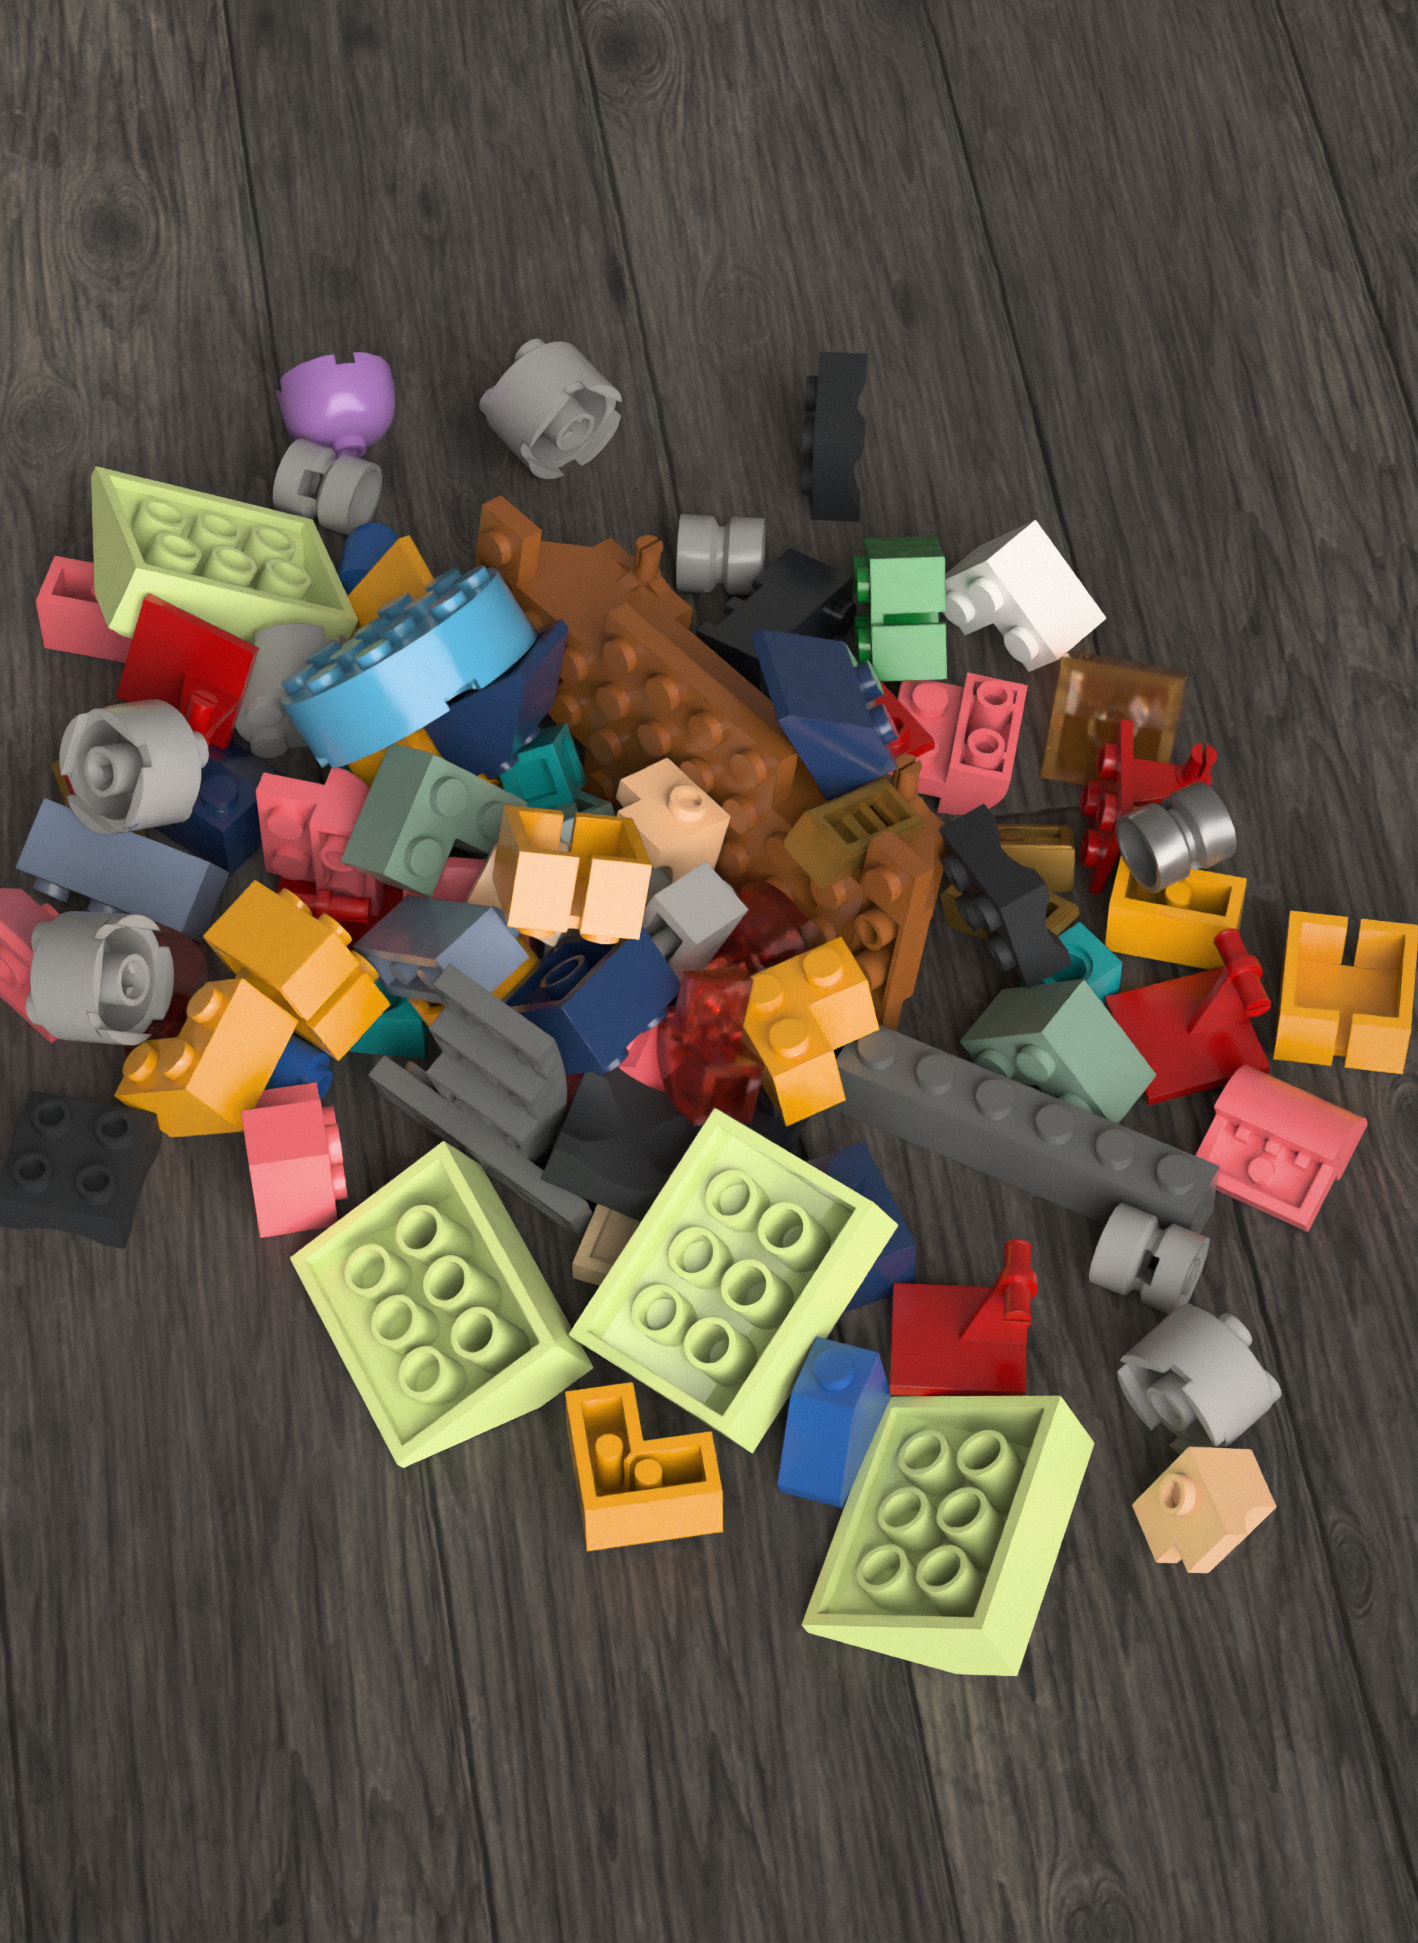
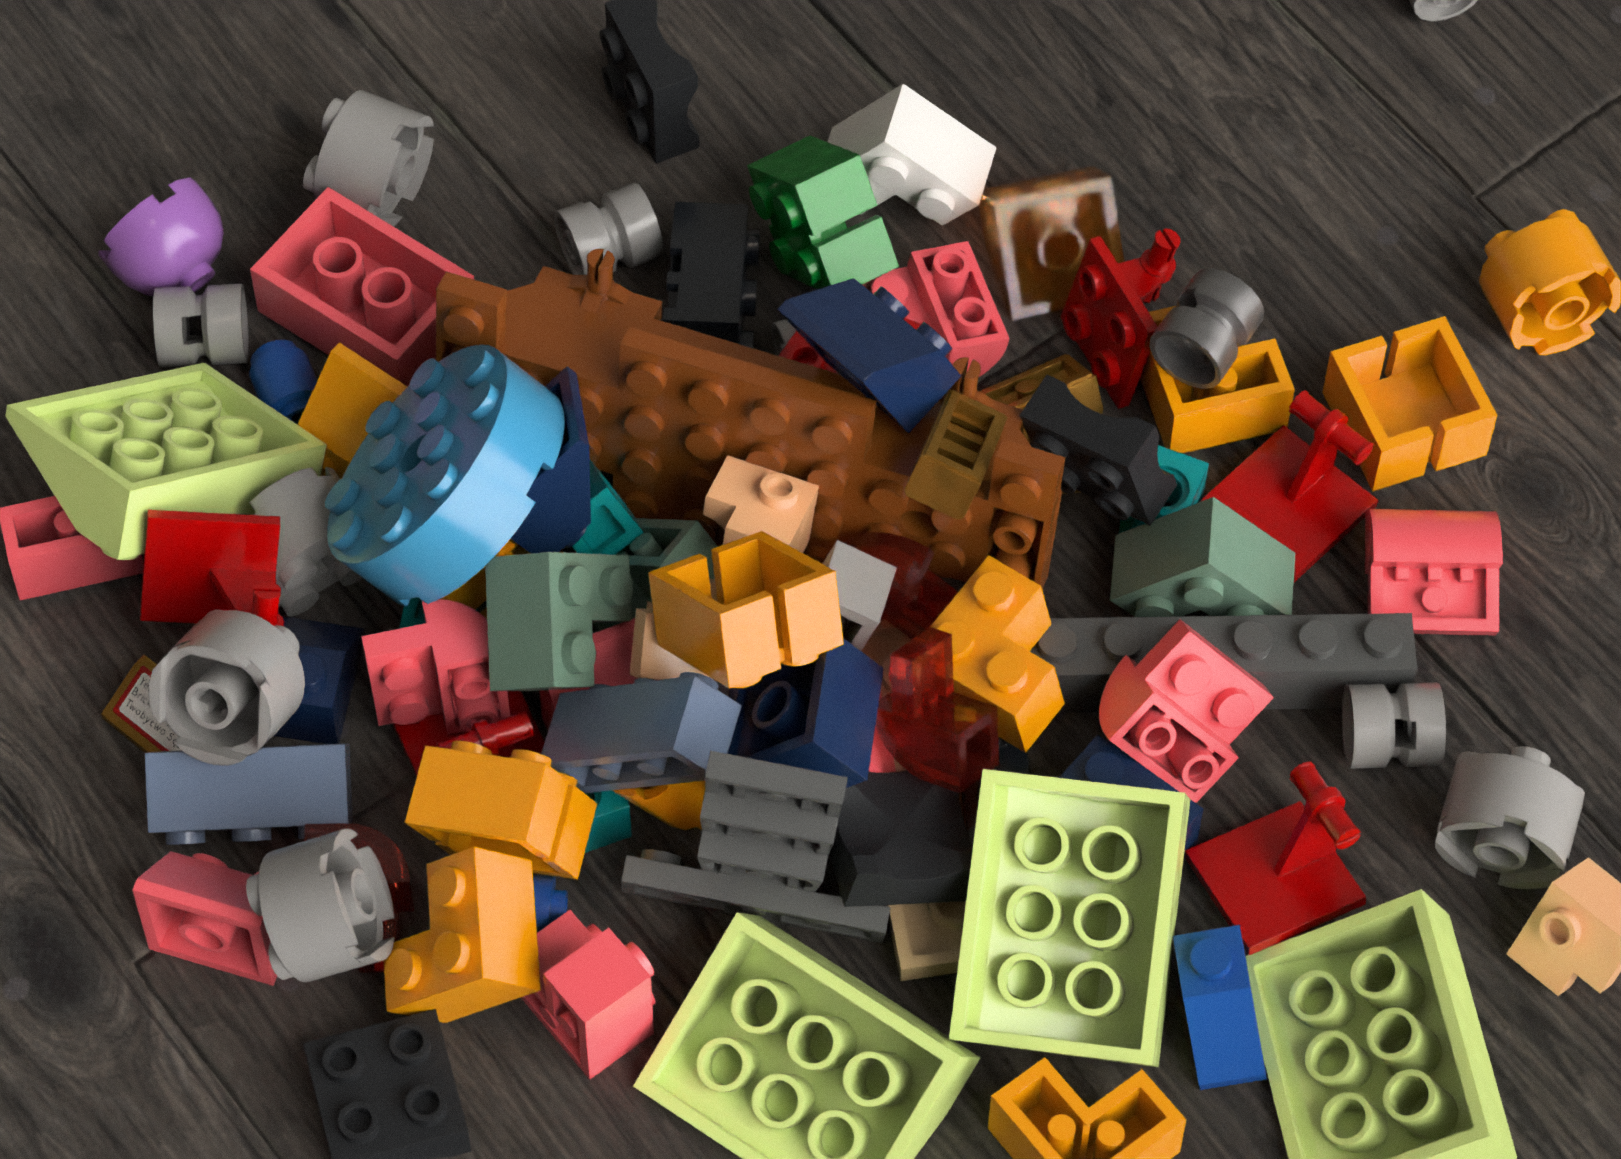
camera: 30 degrees left, 5 degrees up
none -> coral brick [250,187,475,387]
none -> coral brick [1099,619,1274,803]

